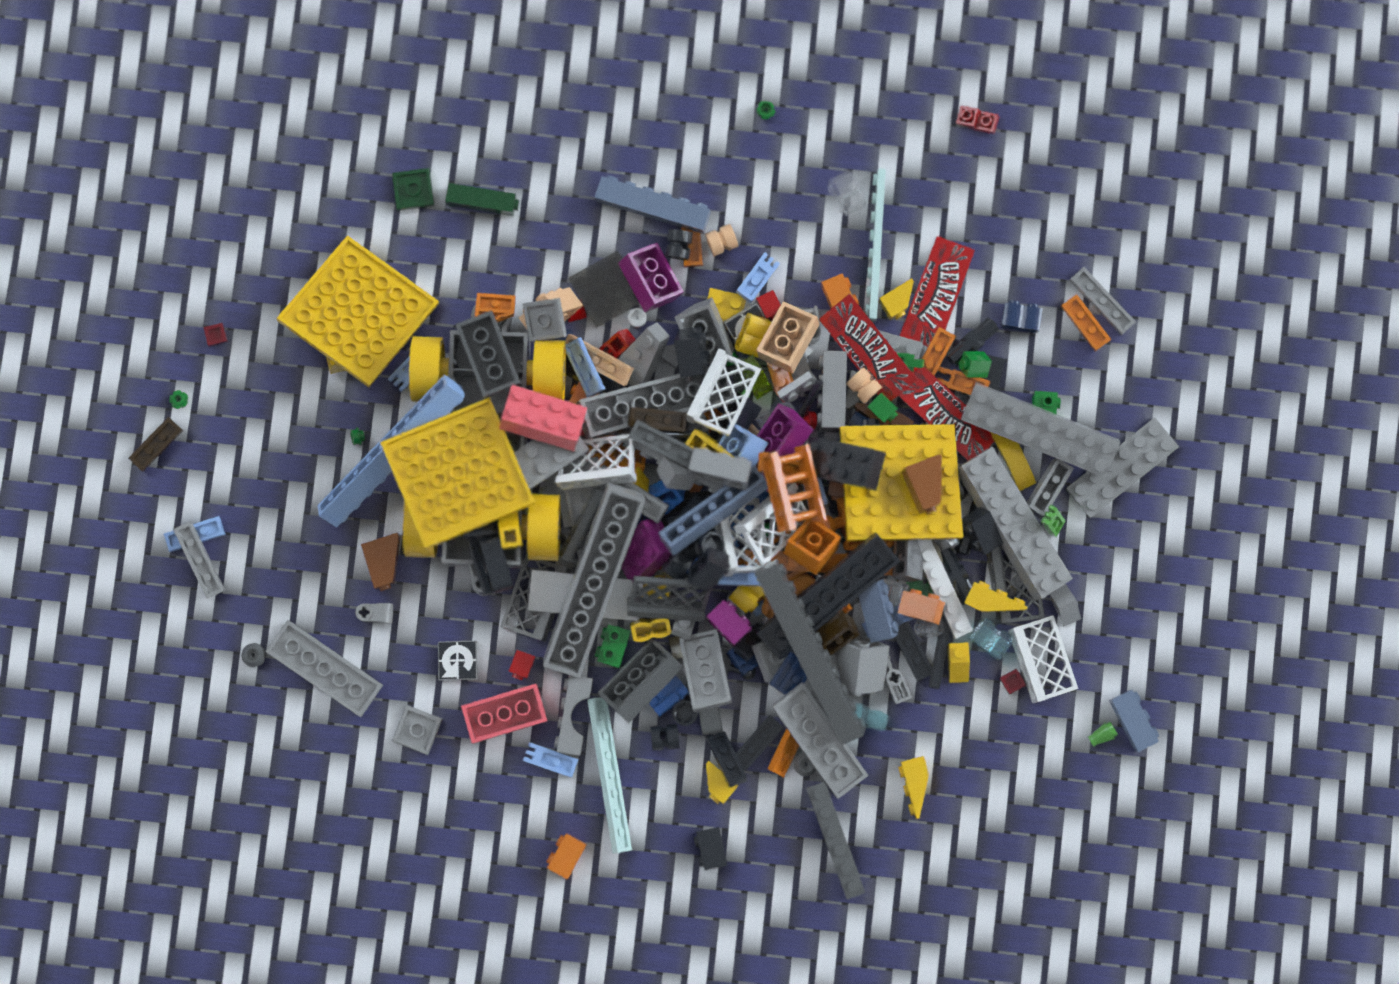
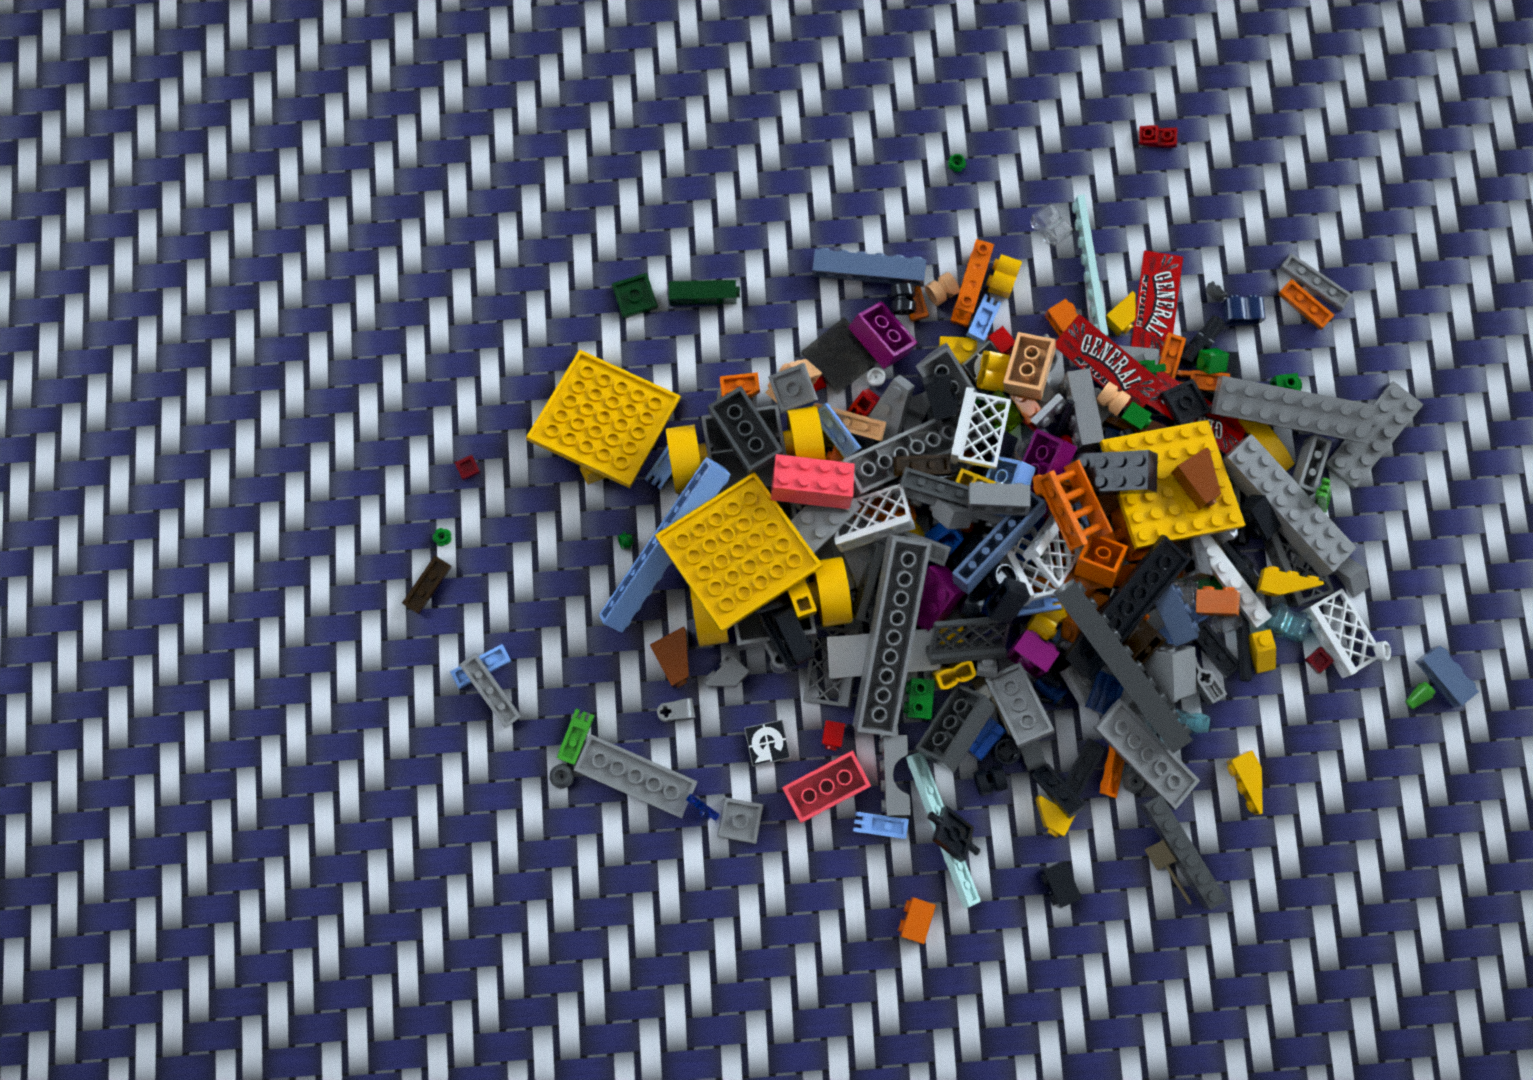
camera: 10 degrees left, 5 degrees down
none -> bright green hinge [557,708,595,765]
none -> clear blue plate [686,793,720,821]
none -> light grey slope [706,655,750,688]
none -> black plate [927,806,980,862]
none -> orange fence [950,239,994,328]
none -> yellow brick [986,254,1022,299]
none -> dark tan piece [1144,840,1192,905]
none -> black tile [1160,379,1211,426]
none -> dark grey plate [1206,281,1227,302]
none -> white tile [1375,641,1391,661]

